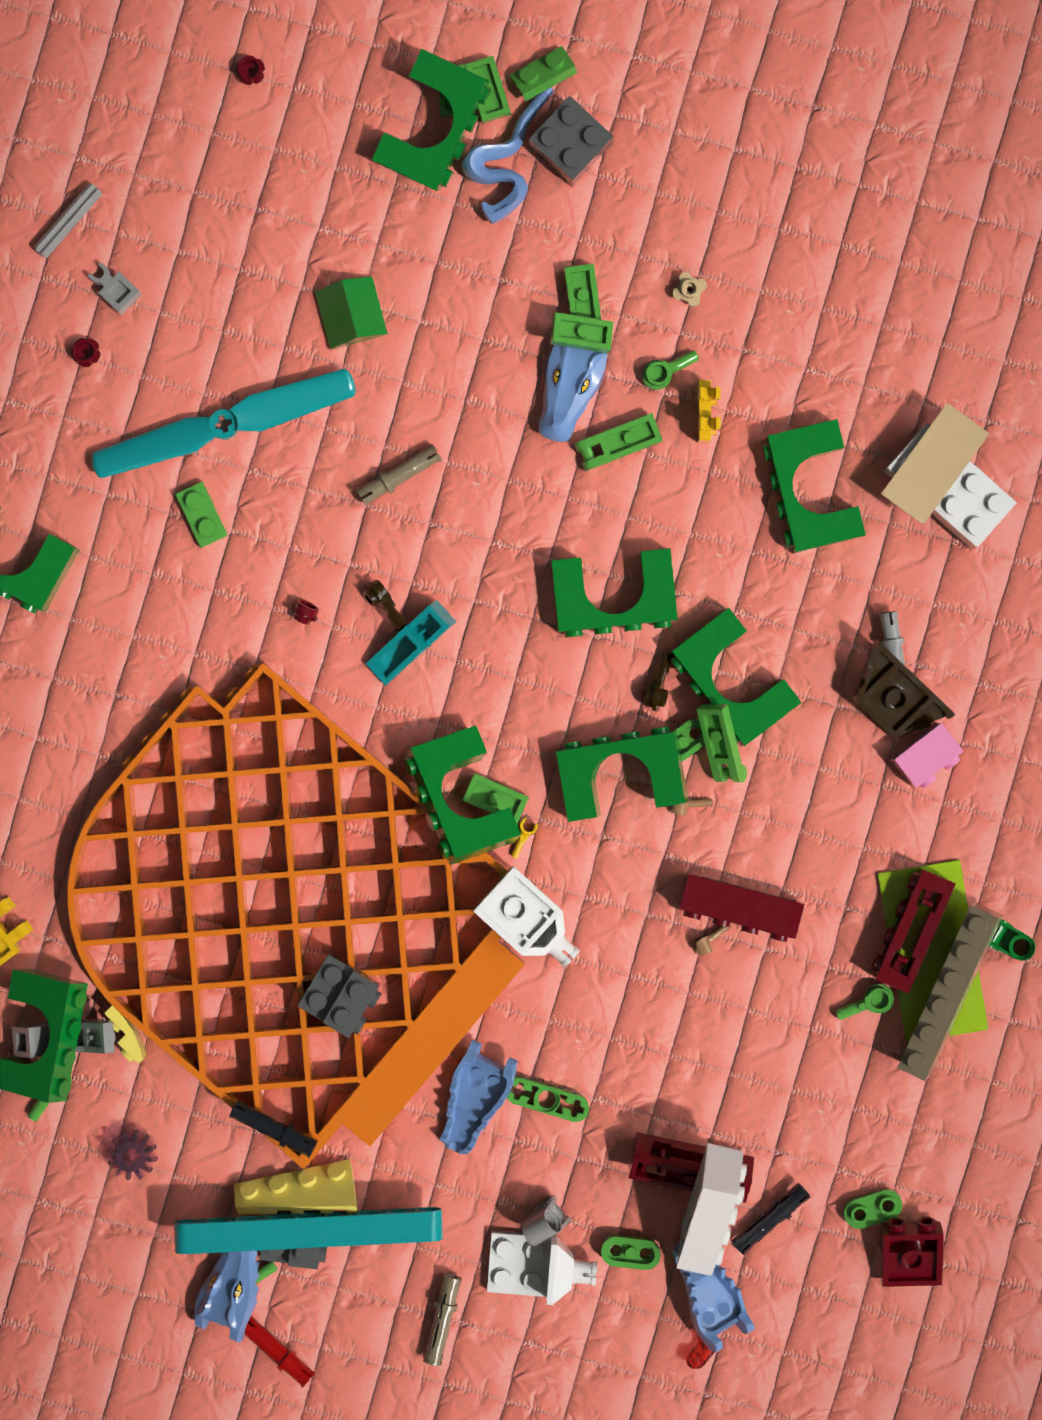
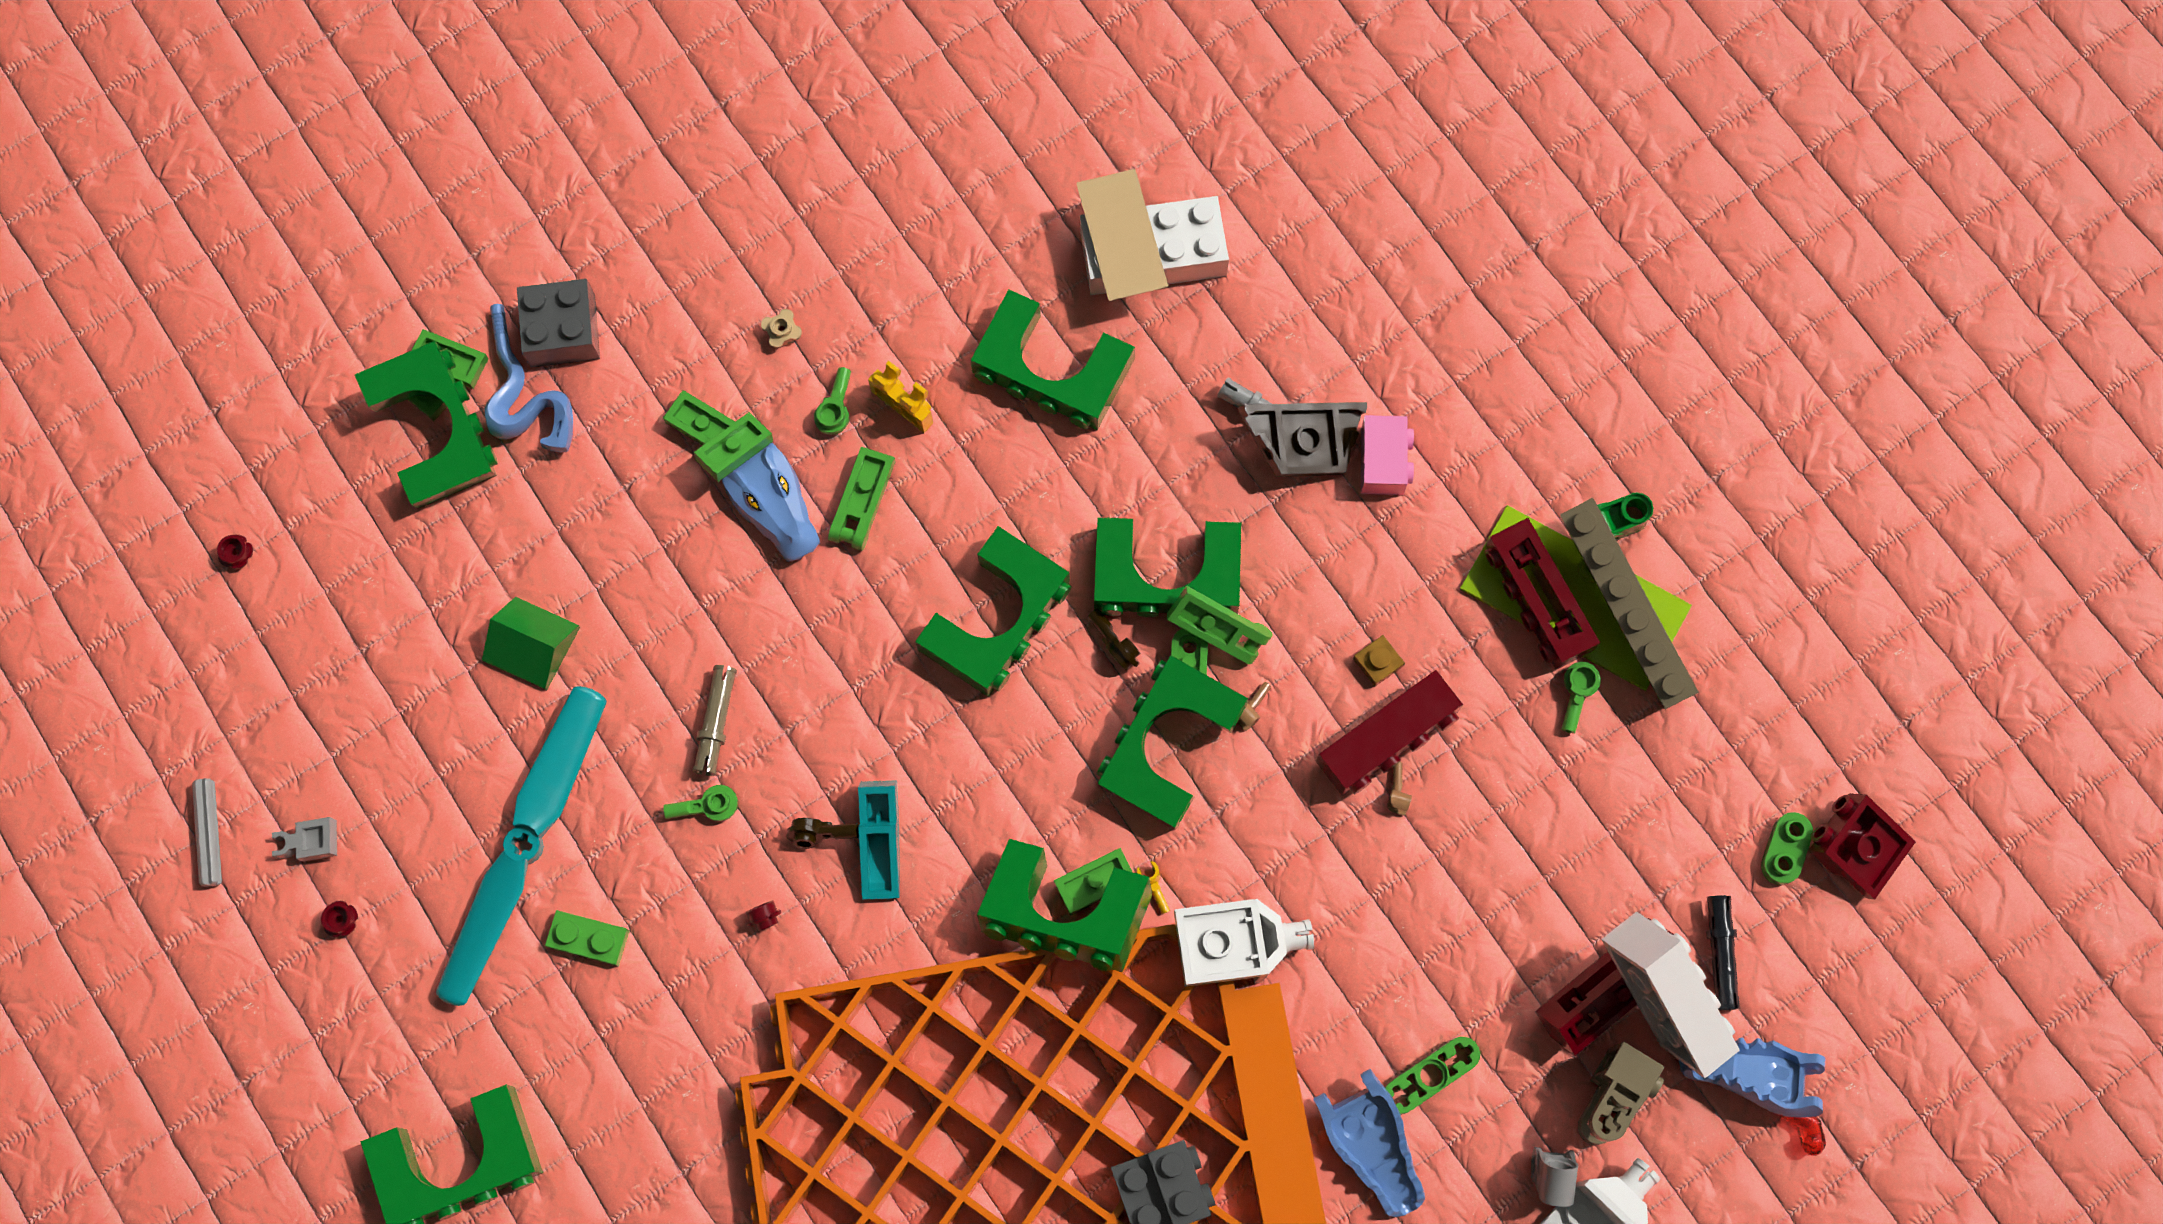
camera: 45 degrees left, 15 degrees down
bright green plate [510,46,577,102] -> none
bright green plate [601,1235,661,1270] -> none
none -> bright green plate [664,785,738,821]
none -> pearl gold plate [1353,635,1405,687]
none -> dark tan brick [1578,1042,1664,1145]

